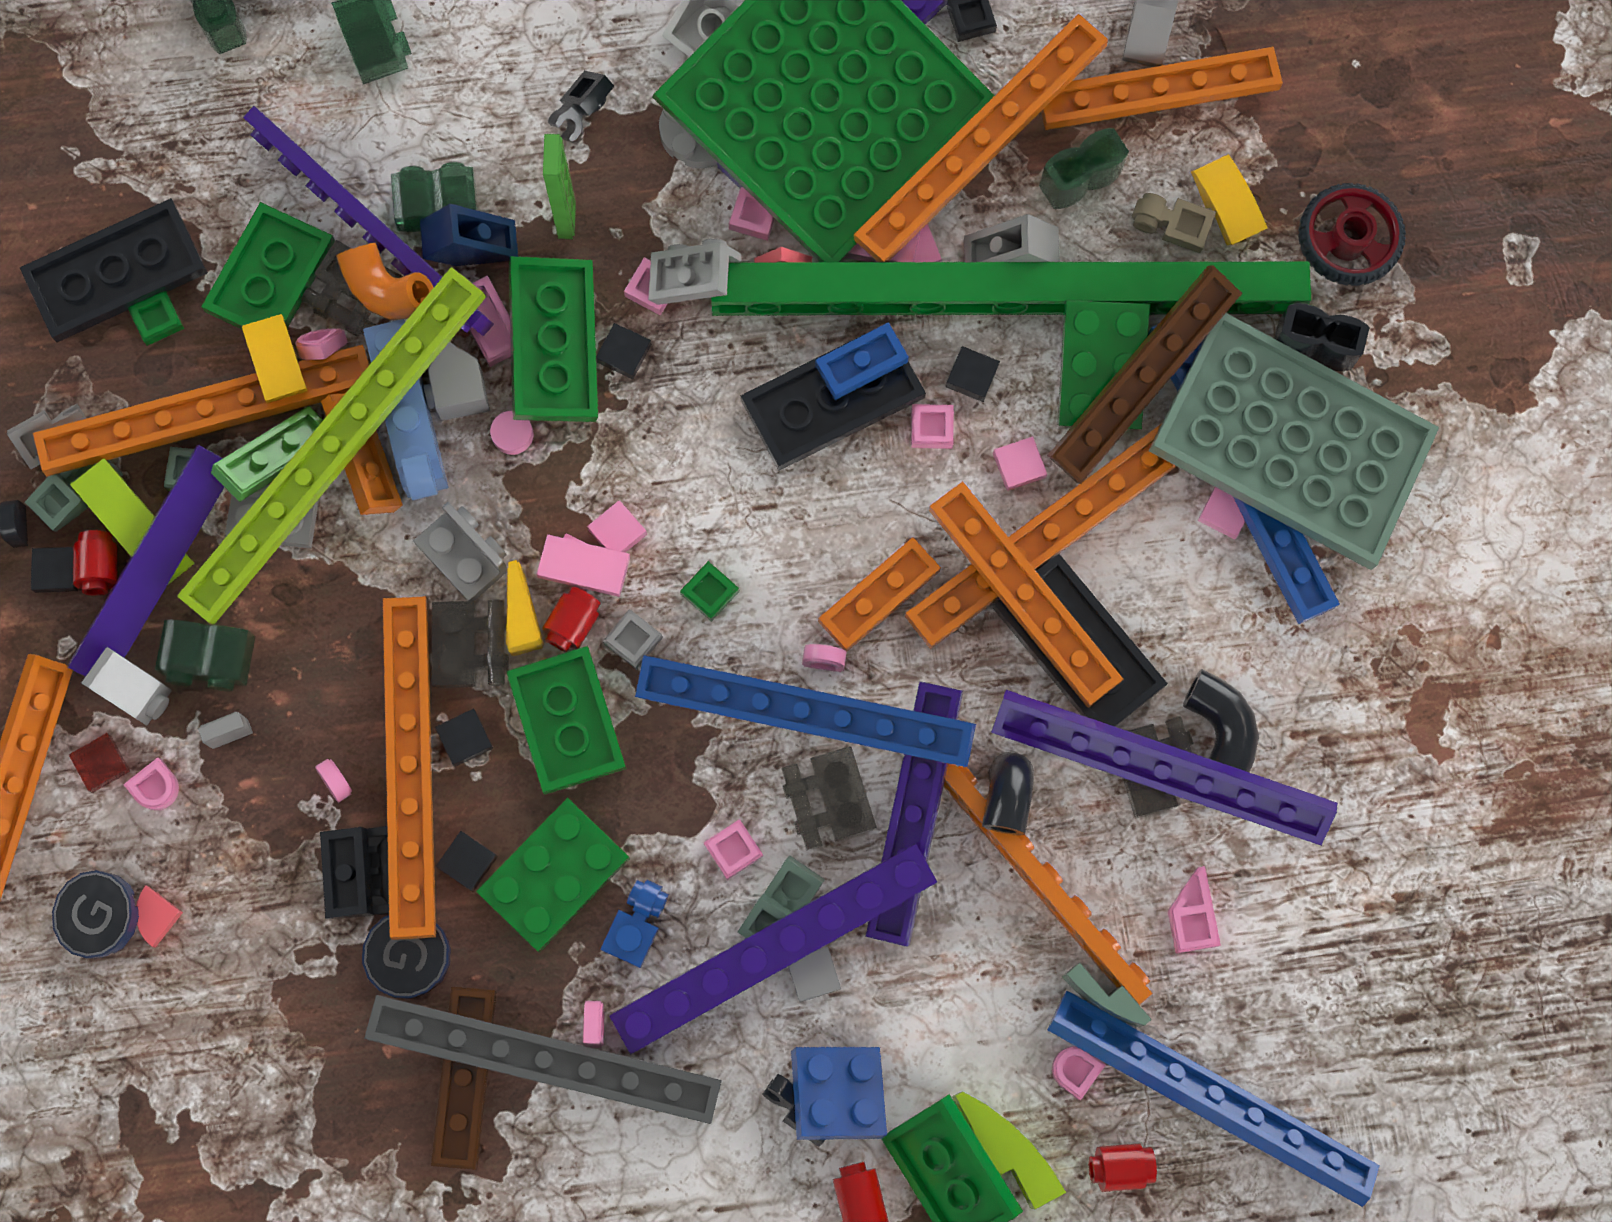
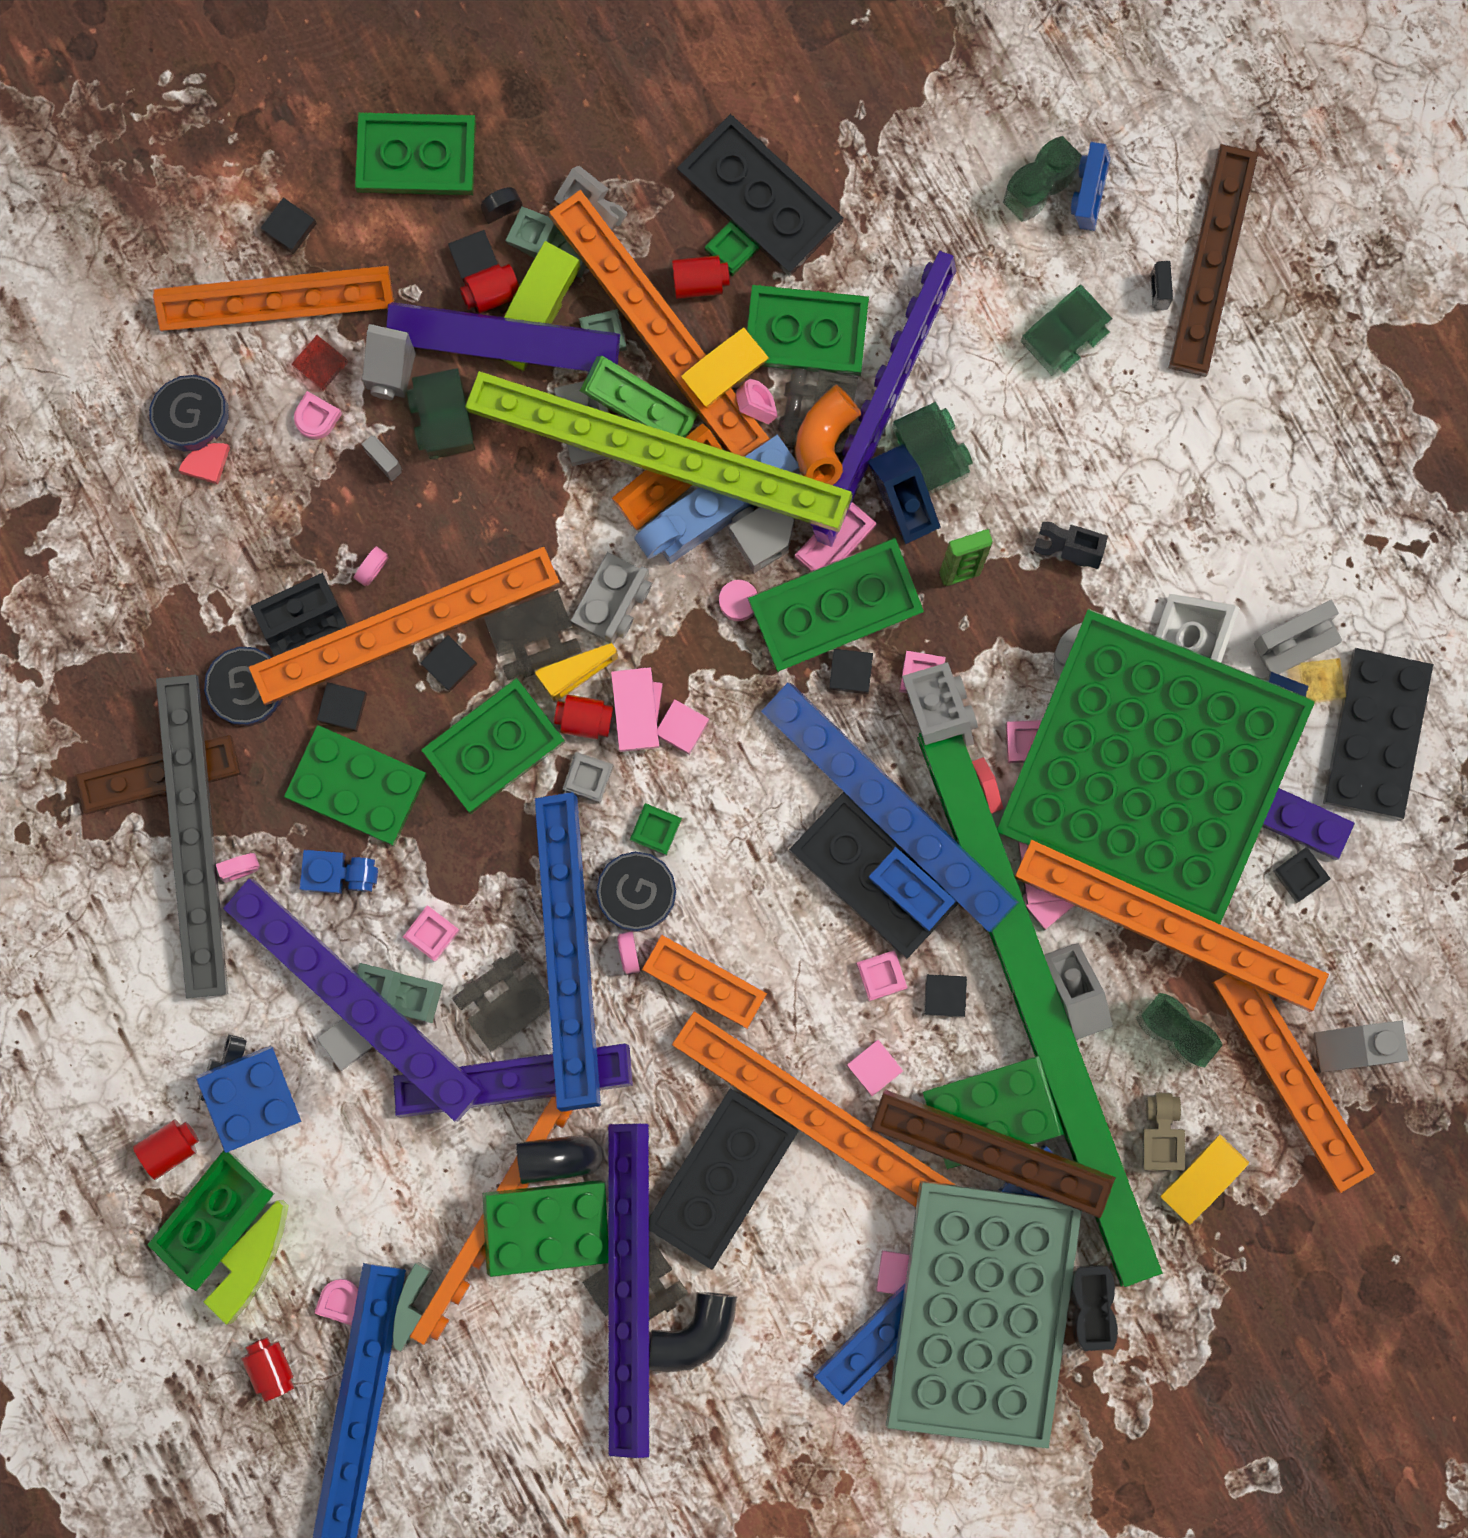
camera: 75 degrees right, 5 degrees up
orange plate [929,481,1123,708] -> none
bright pink tile [1168,866,1221,954] -> none
dark red wheel [1298,183,1406,286] -> none
none -> green plate [482,1180,608,1277]
none -> black tile [596,851,677,932]
none -> red brick [672,255,730,299]
none -> blue plate [761,682,1019,932]

